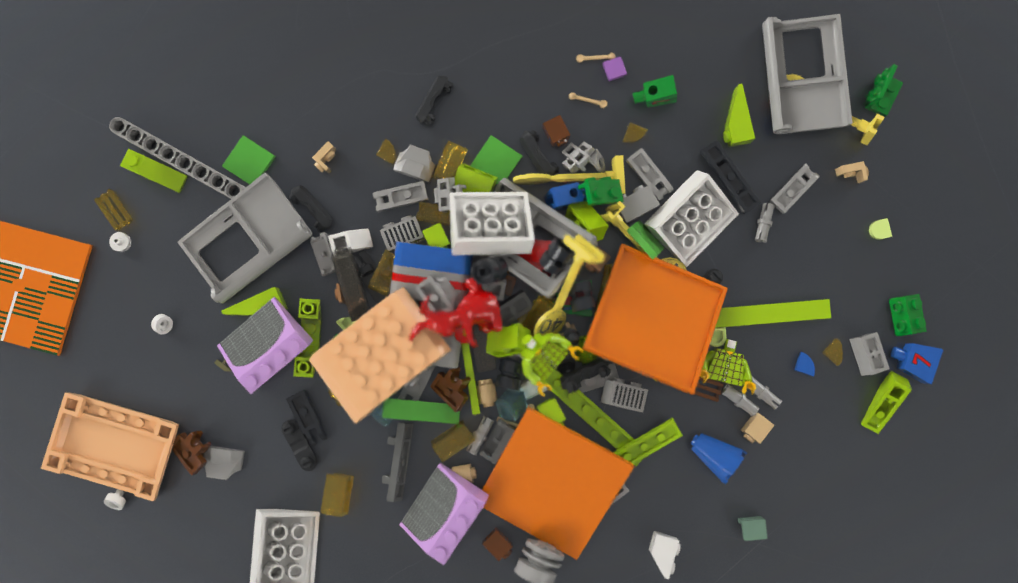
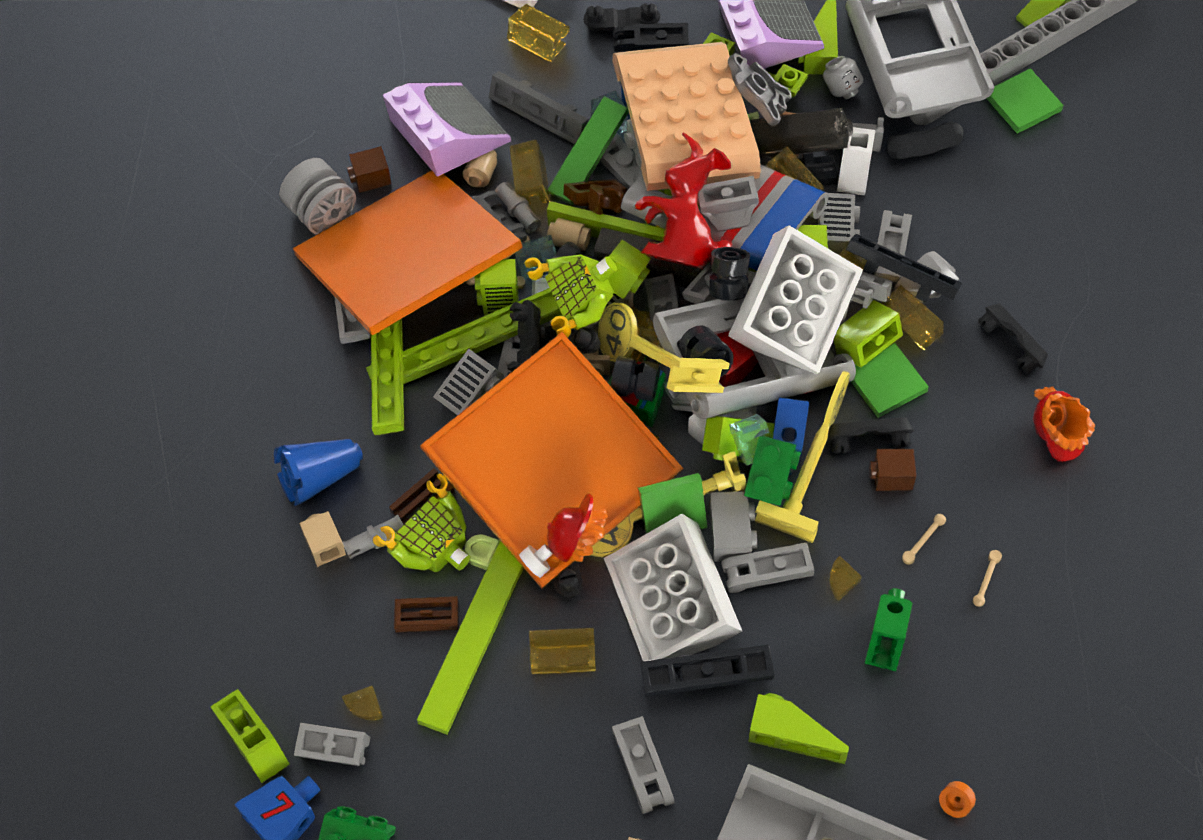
camera: 120 degrees right, 25 degrees down
tan bracket [312,142,336,173] -> none
clear yellow tile [376,139,396,165] -> none
light grey piece [562,141,605,174] -> none
medium nougat bracket [584,246,611,274] -> none
medium lavender tile [603,56,627,81] -> none
white slope [649,531,681,579] -> none
sand green panel [738,516,767,541] -> none
light grey pin [752,376,782,410] -> none
light grey pin [755,203,775,243] -> none
blue tile [794,352,815,377] -> none
none -> reddish brown tile [394,596,459,632]
none -> white tile [519,544,553,578]
none -> clear yellow hinge [529,628,596,674]
none -> red hair [547,493,608,563]
none -> flat silver tile [728,53,792,126]
none -> clear light blue panel [729,414,769,466]
none -> light grey head [823,56,863,99]
none -> black hinge [846,234,962,302]
none -> orange tile [939,781,976,818]
none -> orange hair [1033,387,1095,462]

